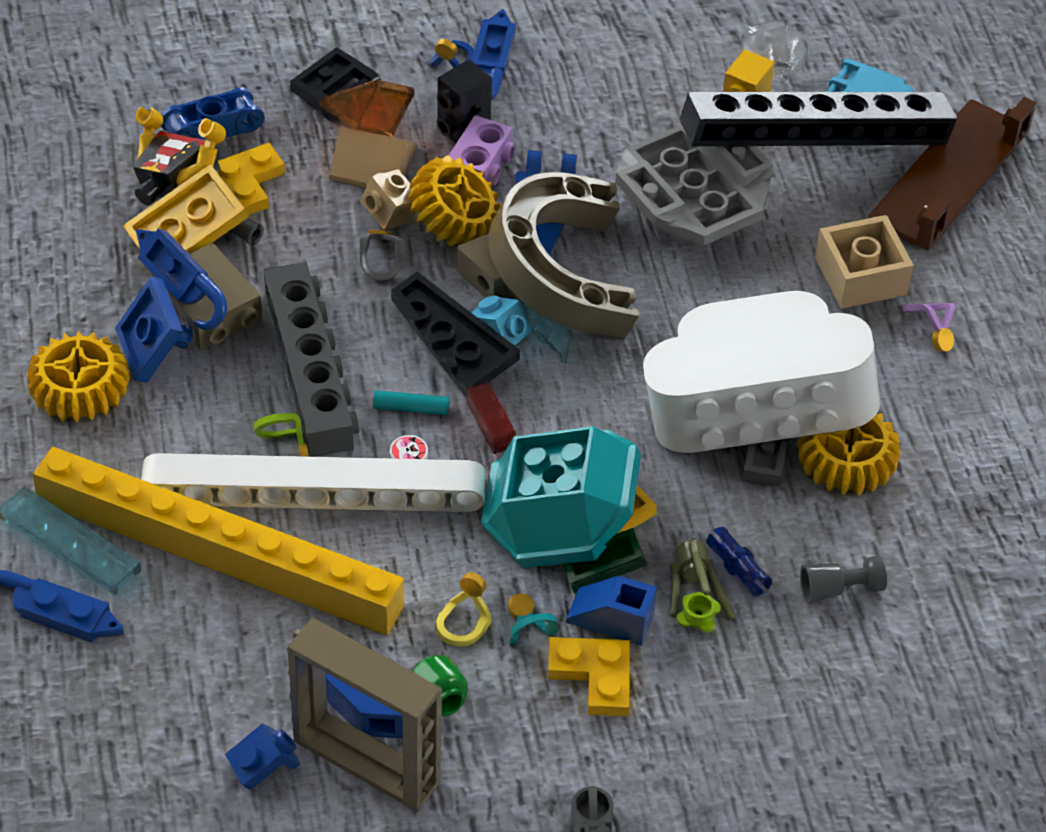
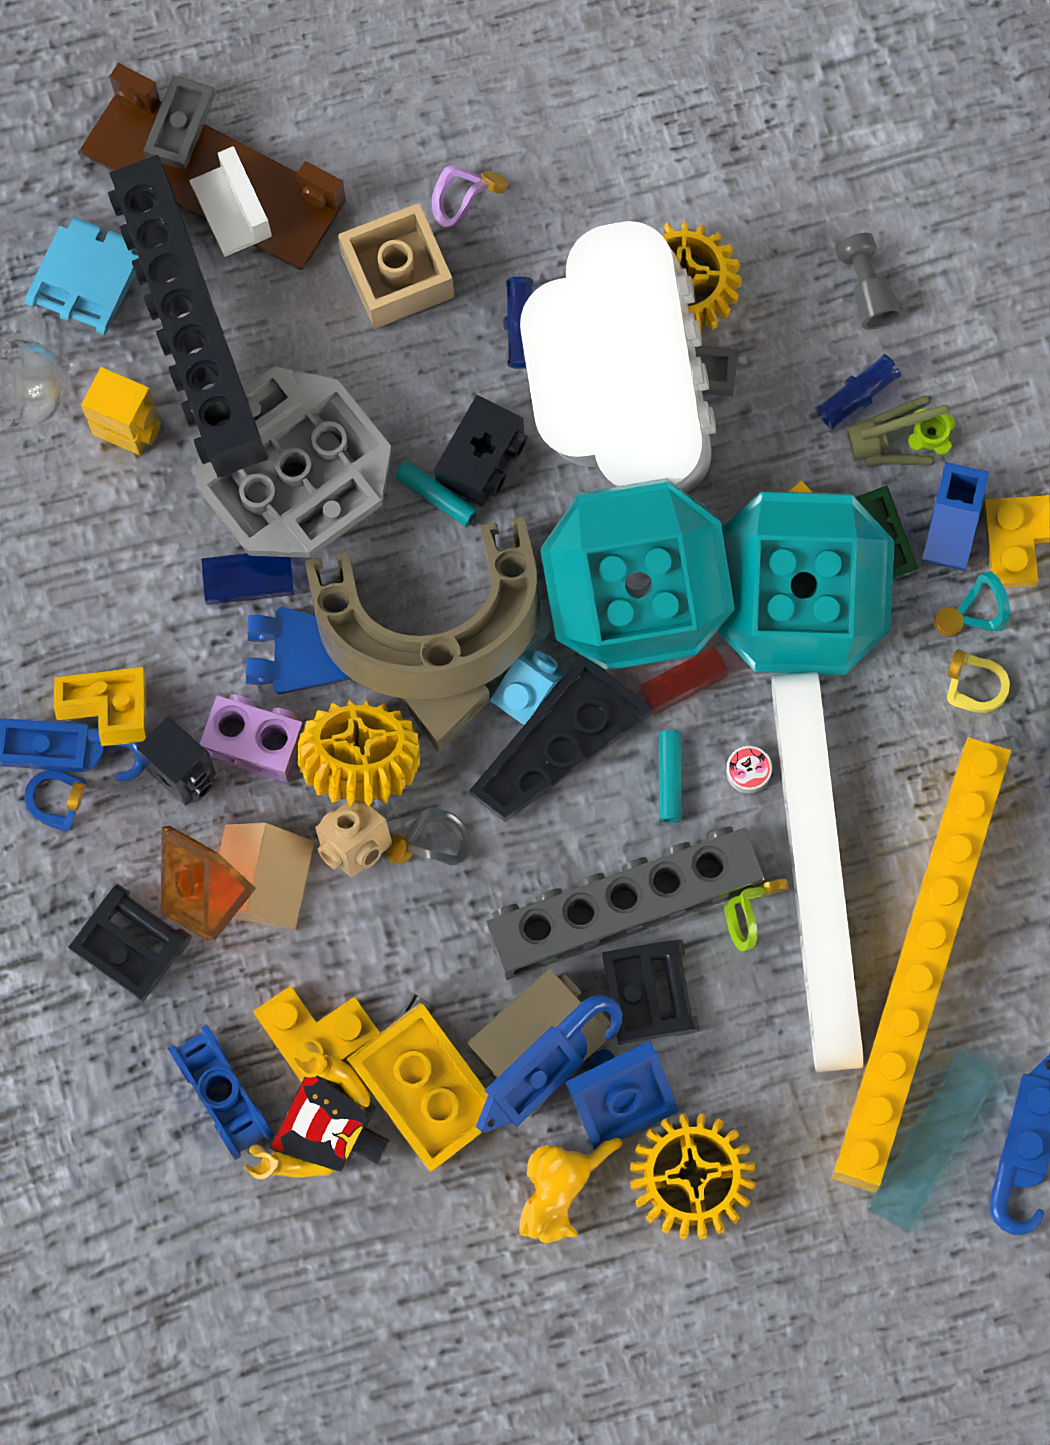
camera: 90 degrees left, 25 degrees up
none -> yellow plate [54,667,147,746]
none -> dark grey plate [143,75,215,171]
none -> white panel [189,146,272,257]
none -> clear blue tile [201,553,295,605]
none -> teal piece [395,460,479,528]
none -> black brick [434,395,528,507]
none -> yellow animal [519,1138,623,1244]
none -> teal piece [541,478,735,670]
none -> black plate [602,940,700,1045]

